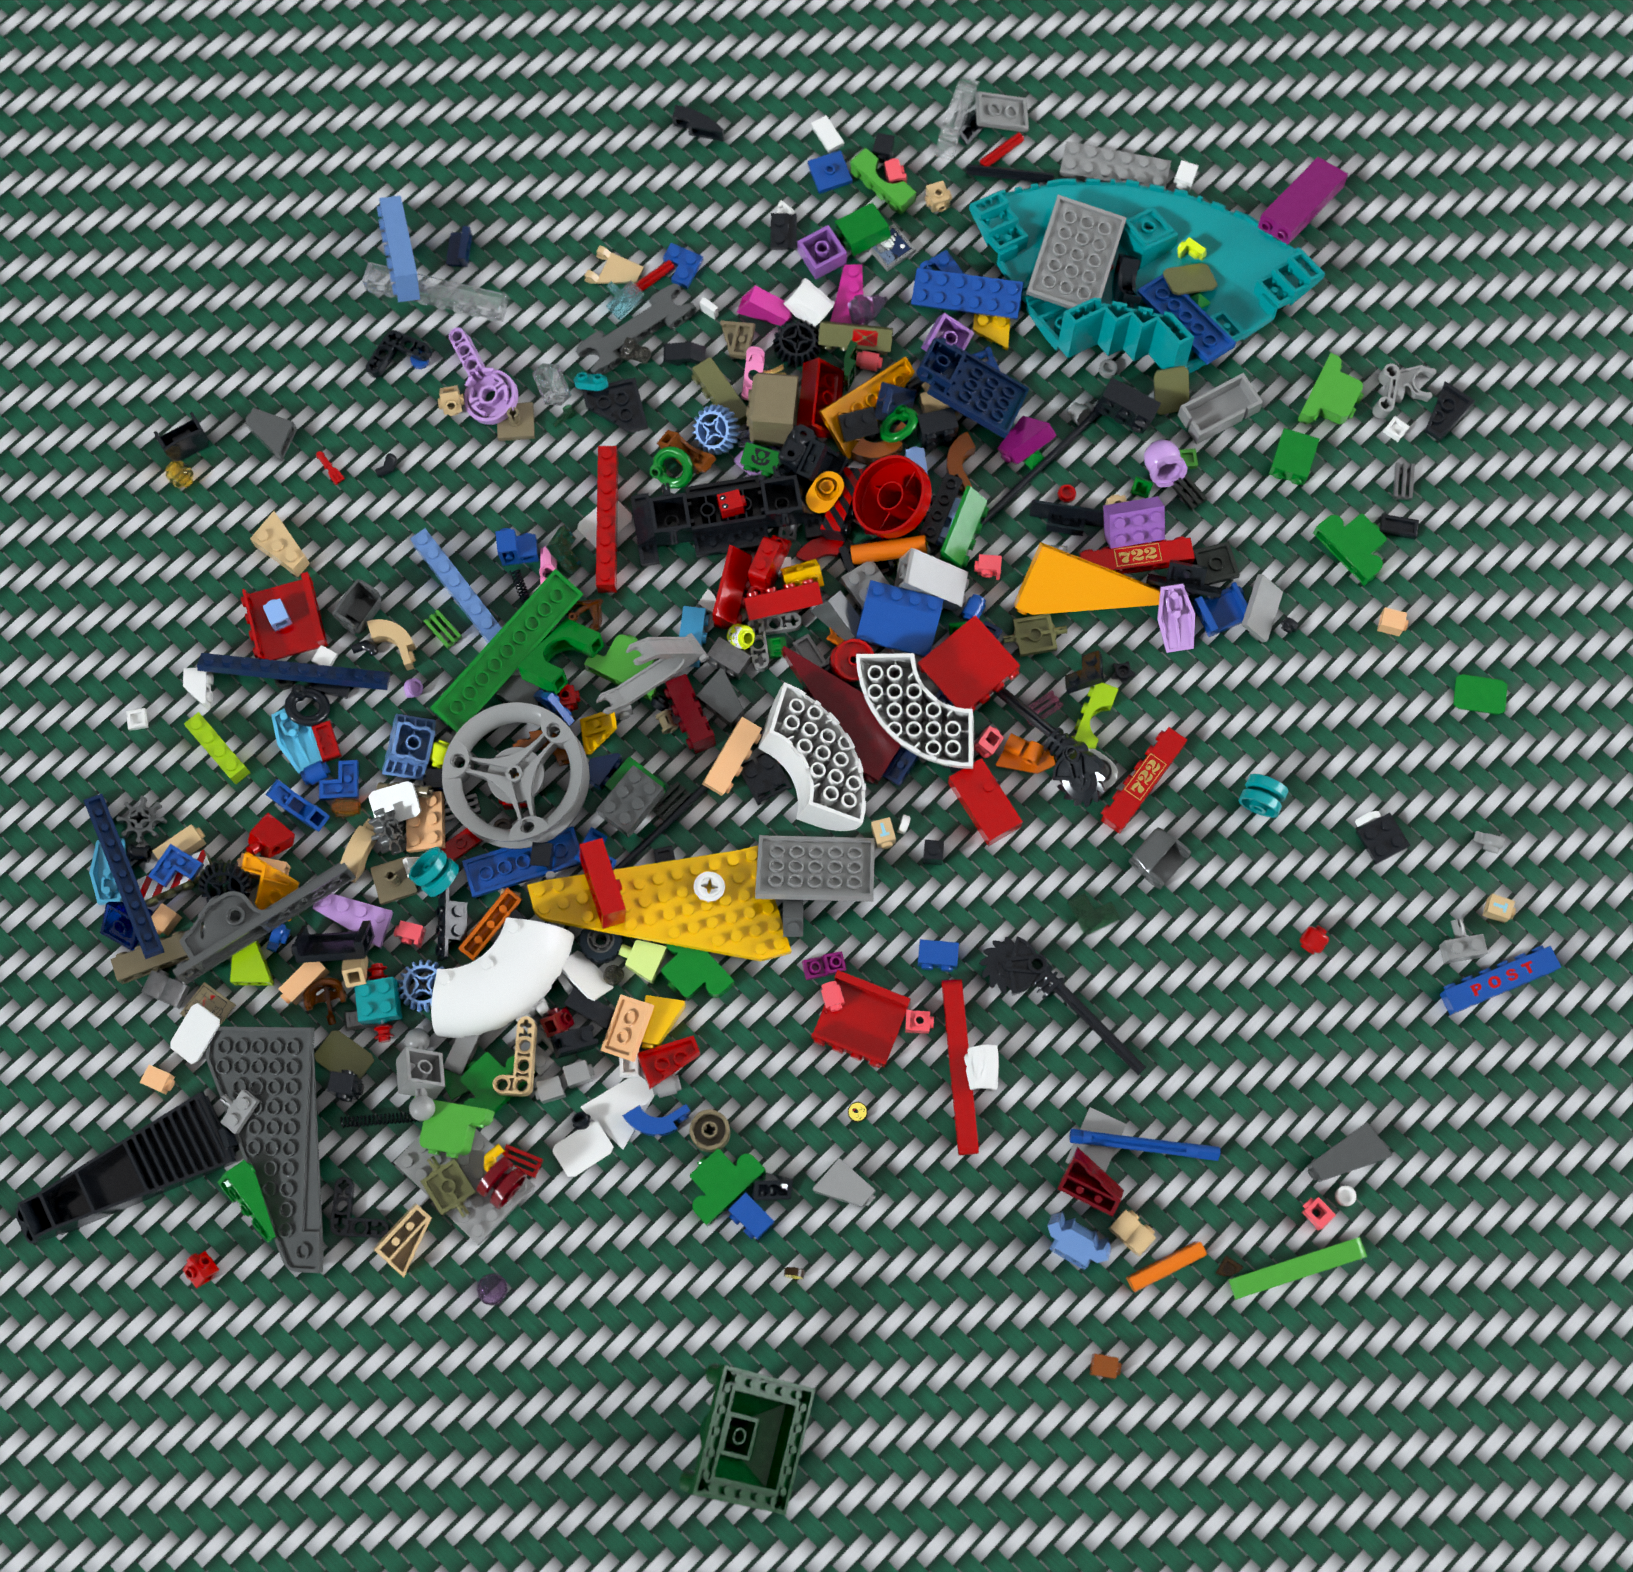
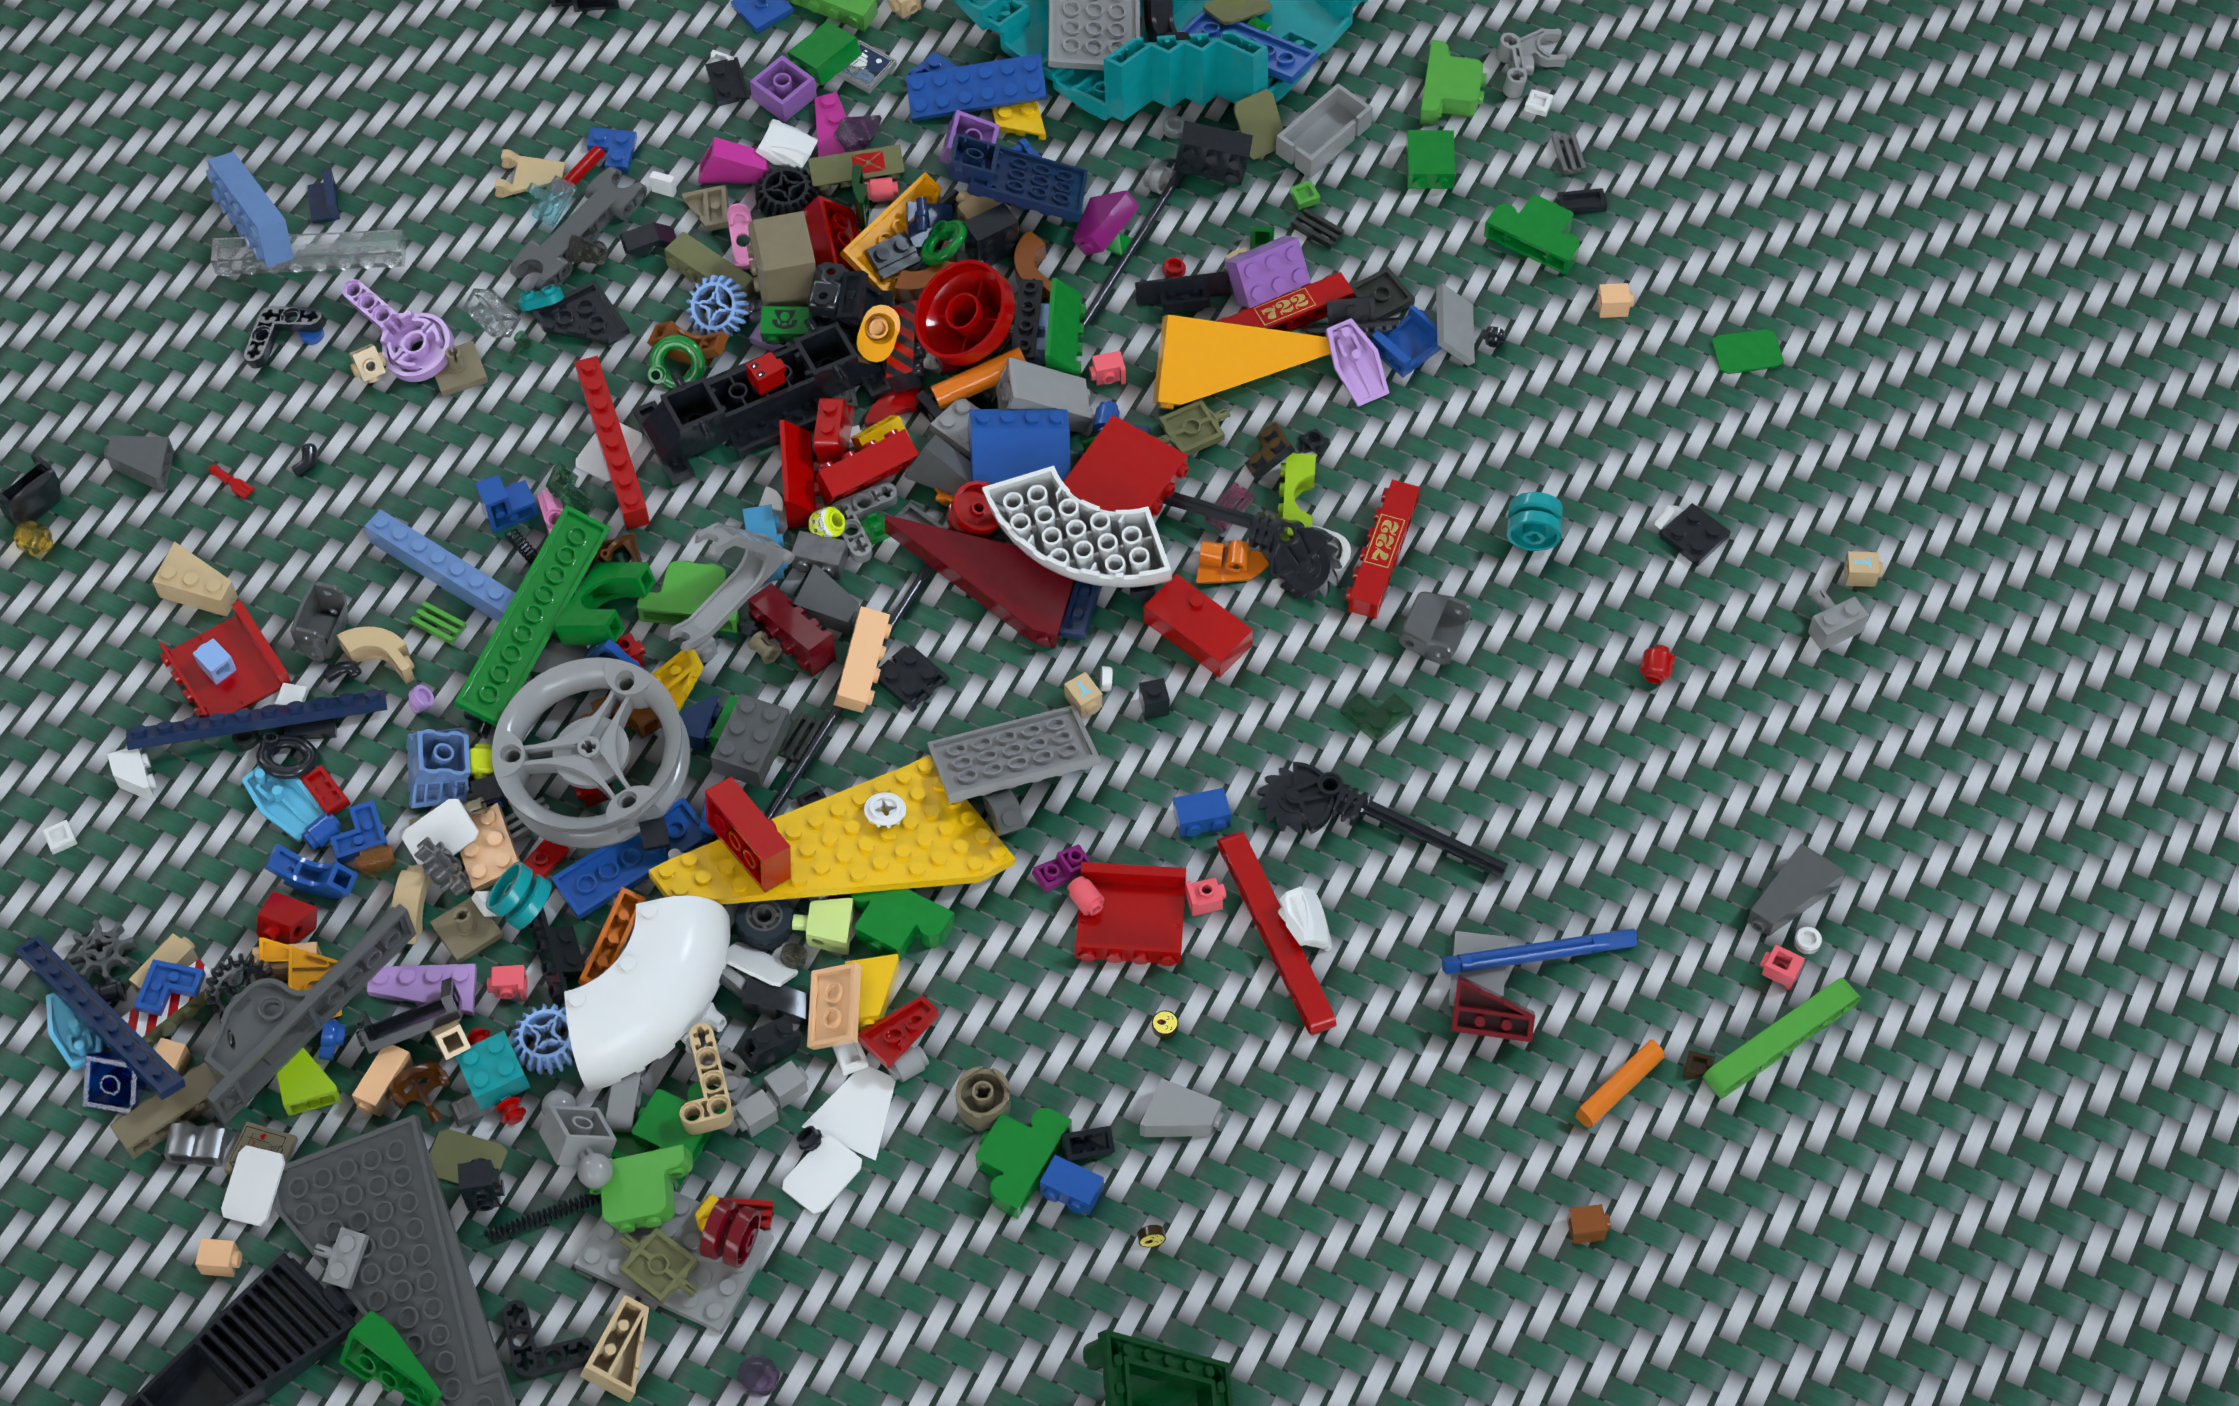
camera: 20 degrees left, 15 degrees down
lime arch [184,712,251,785] -> none
dark red brick [539,1006,575,1038] -> none
blue arch [622,1104,691,1137] -> none
white brick [758,682,866,831] -> none
coral brick [974,726,1005,759] -> none
medium blue slope [1048,1211,1111,1270] -> none
tan brick [1108,1210,1156,1257] -> none
lavender tile [1144,439,1187,487] -> none
black wing [1425,381,1475,442] -> none
blue brick [1440,945,1561,1015] -> none
light grey piece [1473,831,1506,854] -> none

